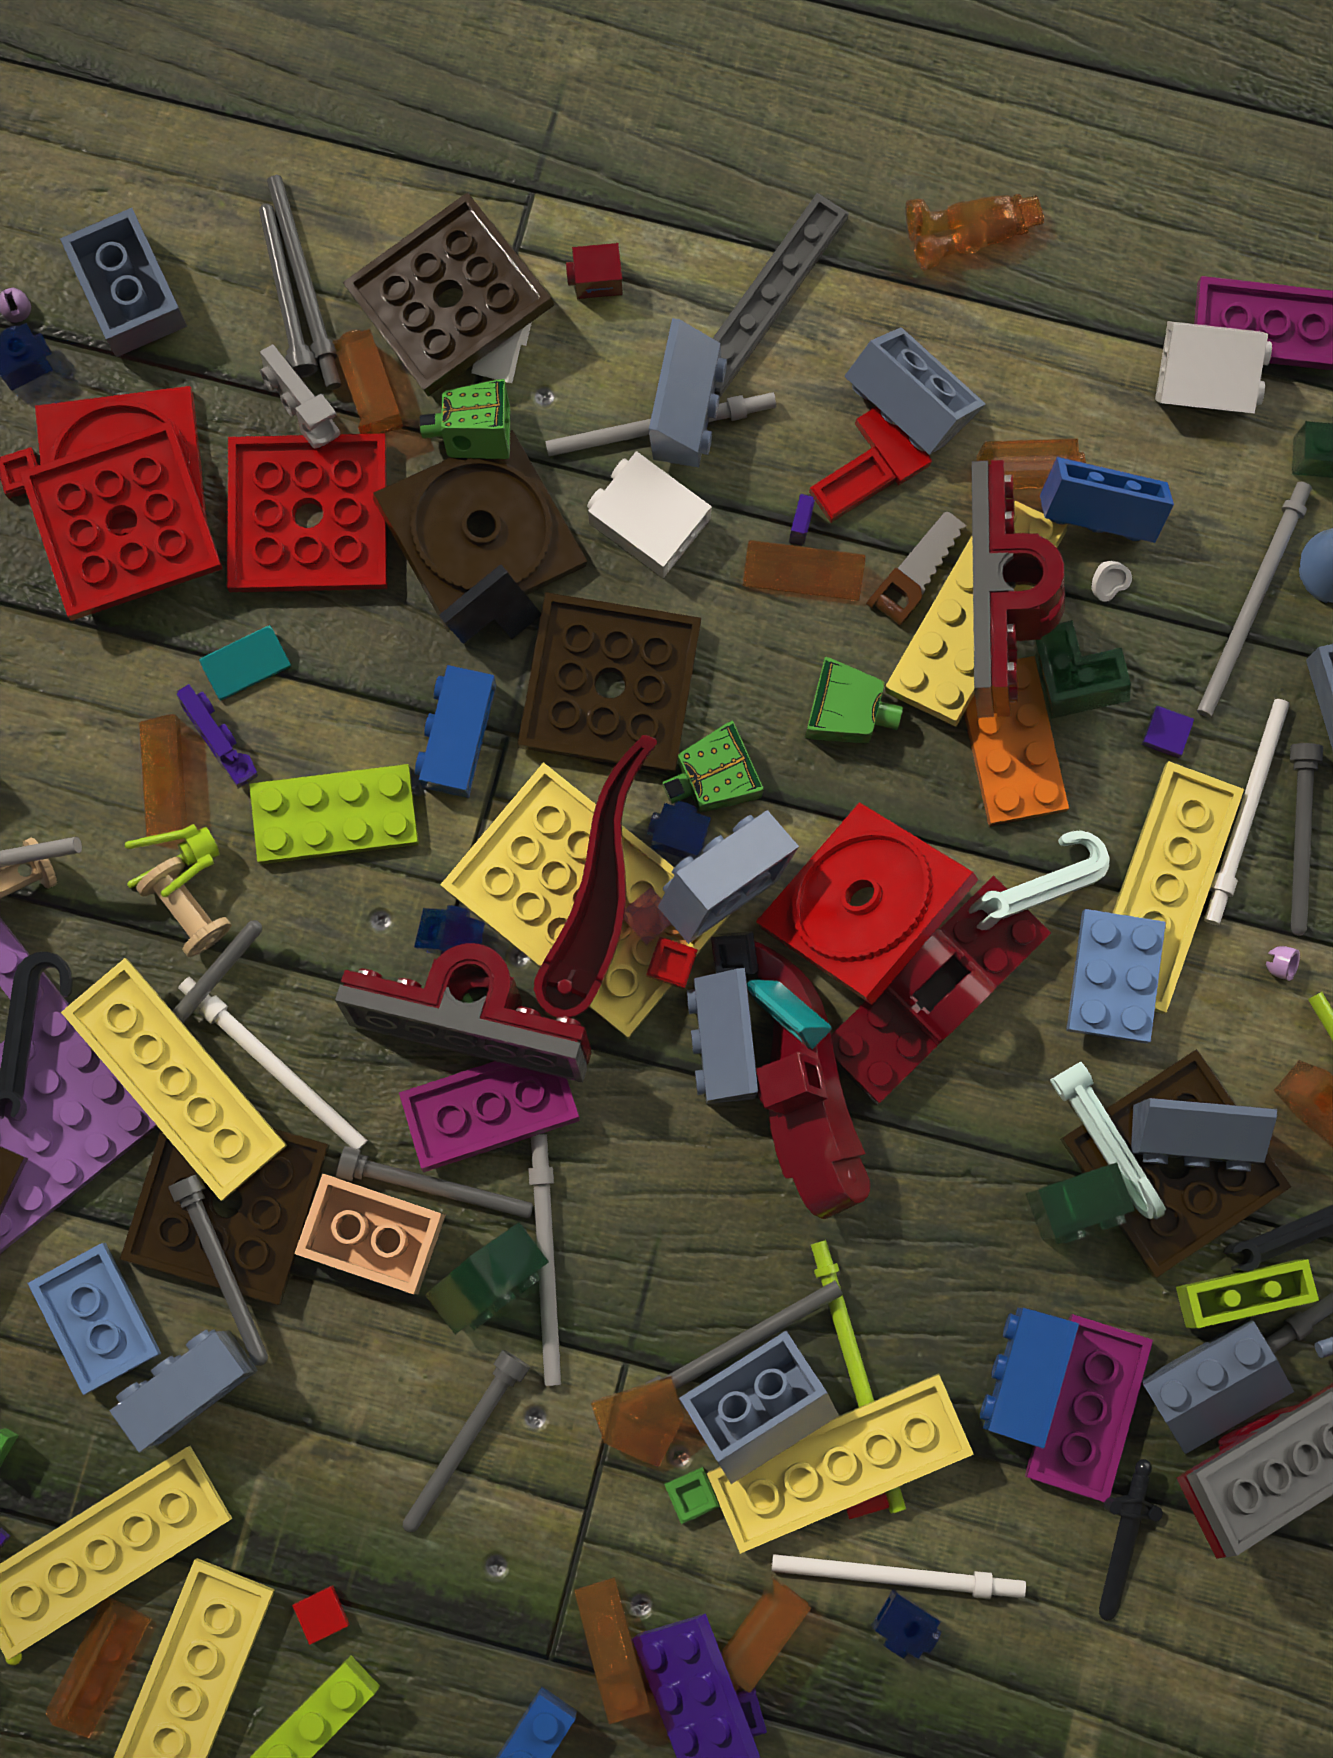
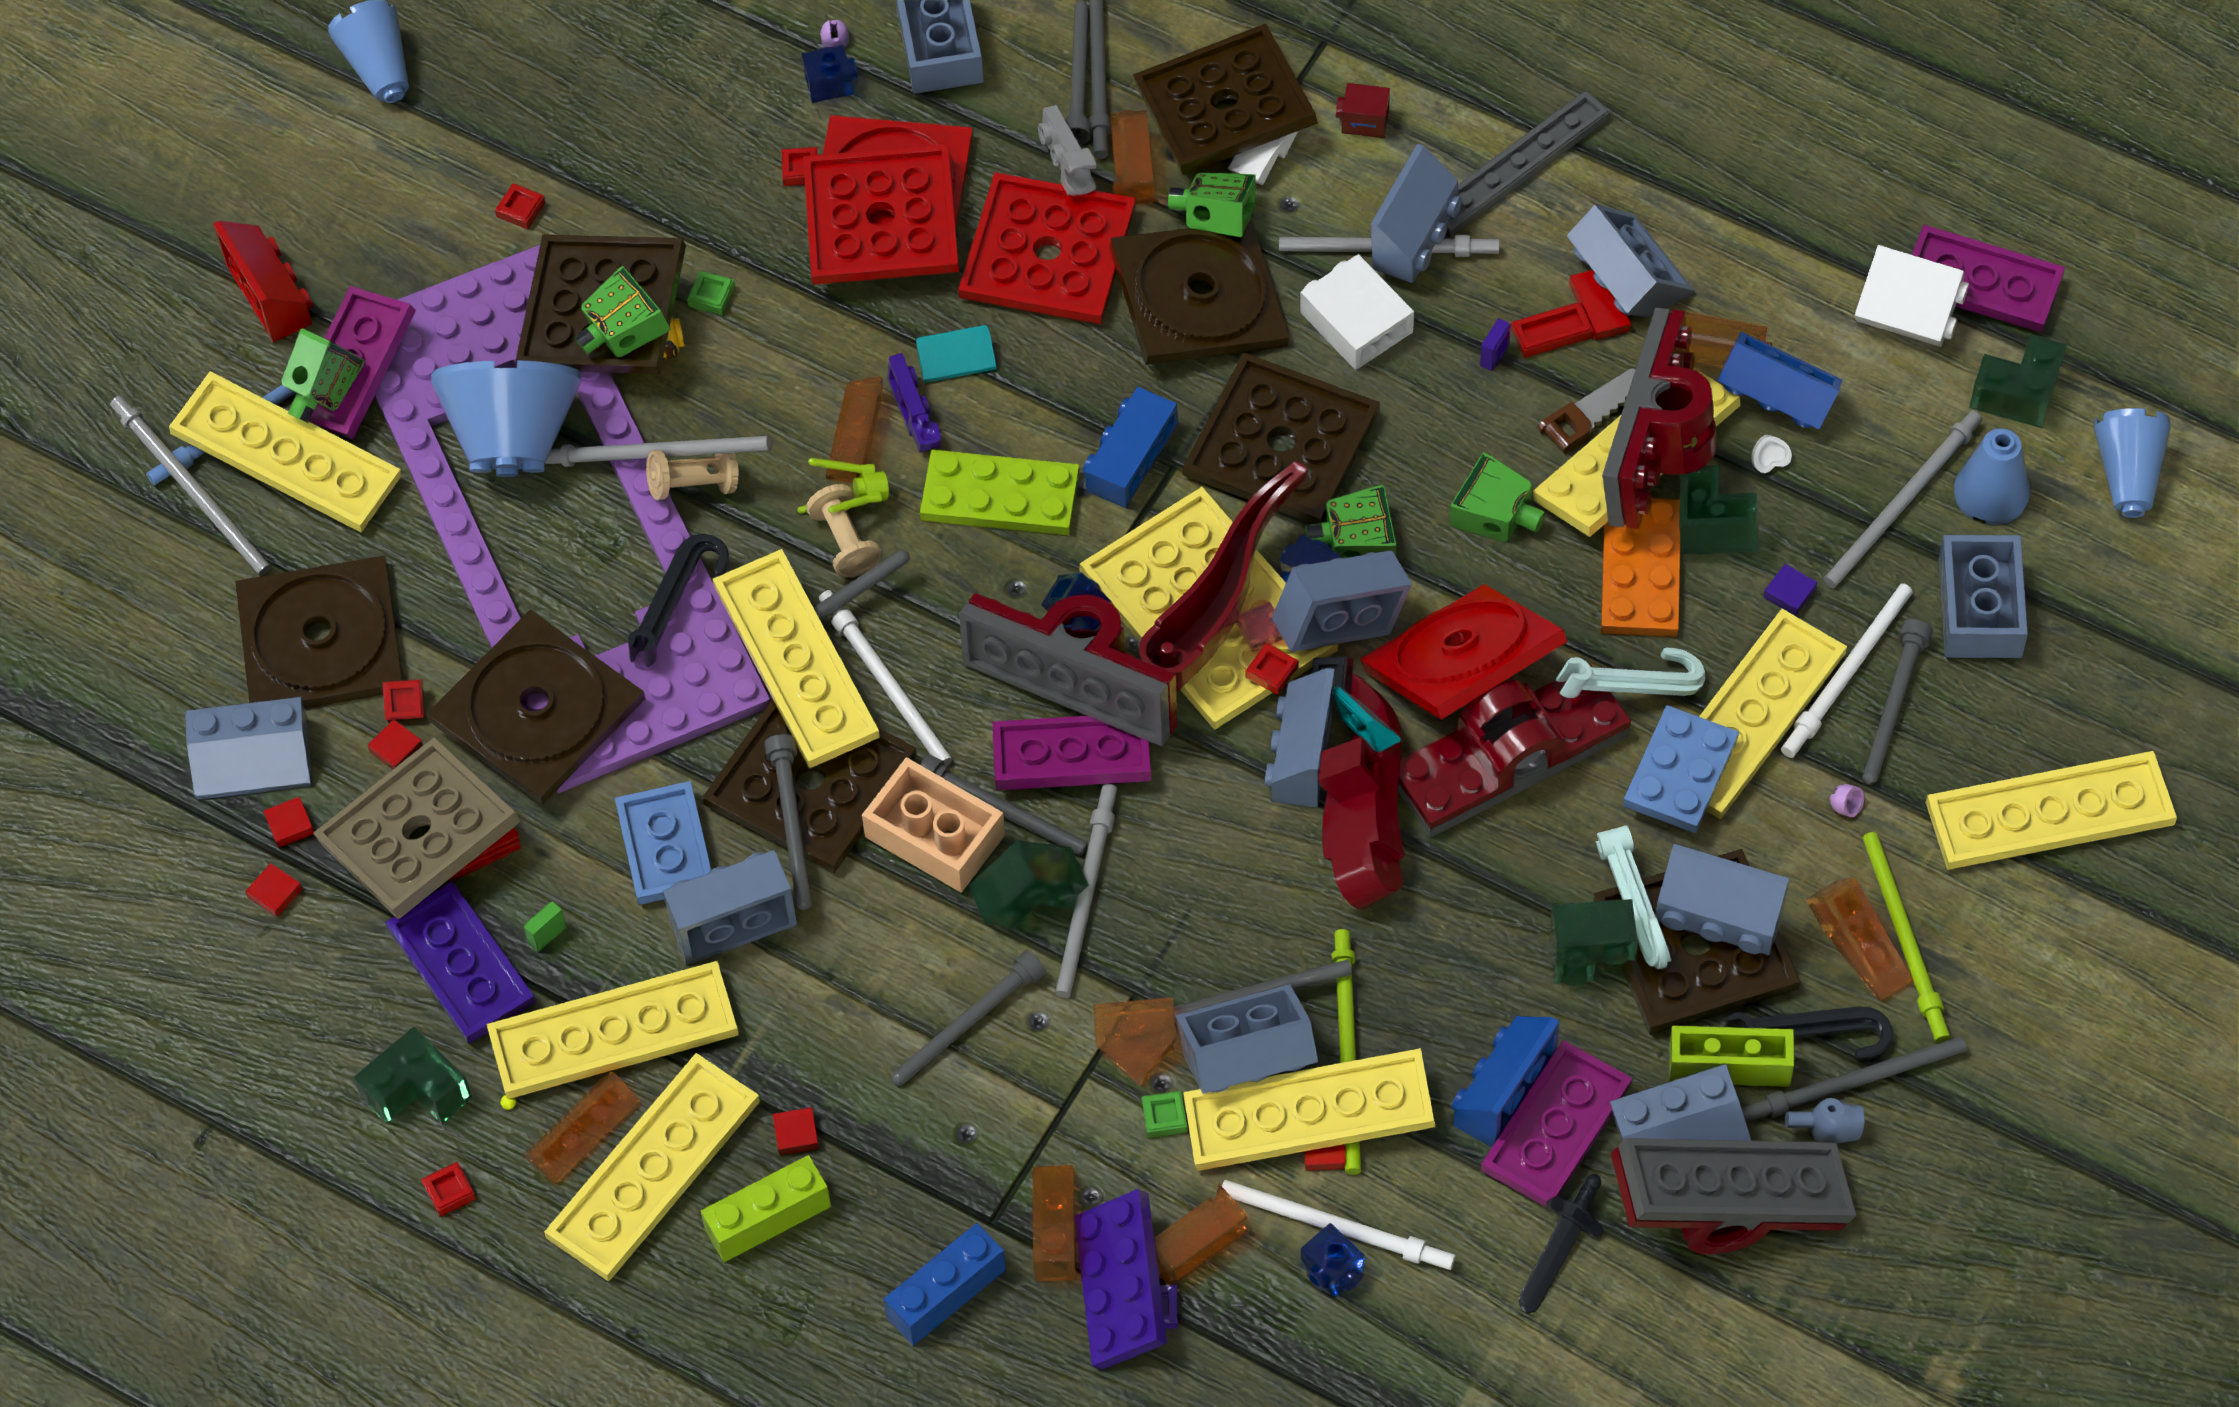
camera: 20 degrees right, 20 degrees down
black tile [439,564,541,644] -> none
clear orange slope [743,540,866,601] -> none
clear orange piece [905,194,1044,271] -> none

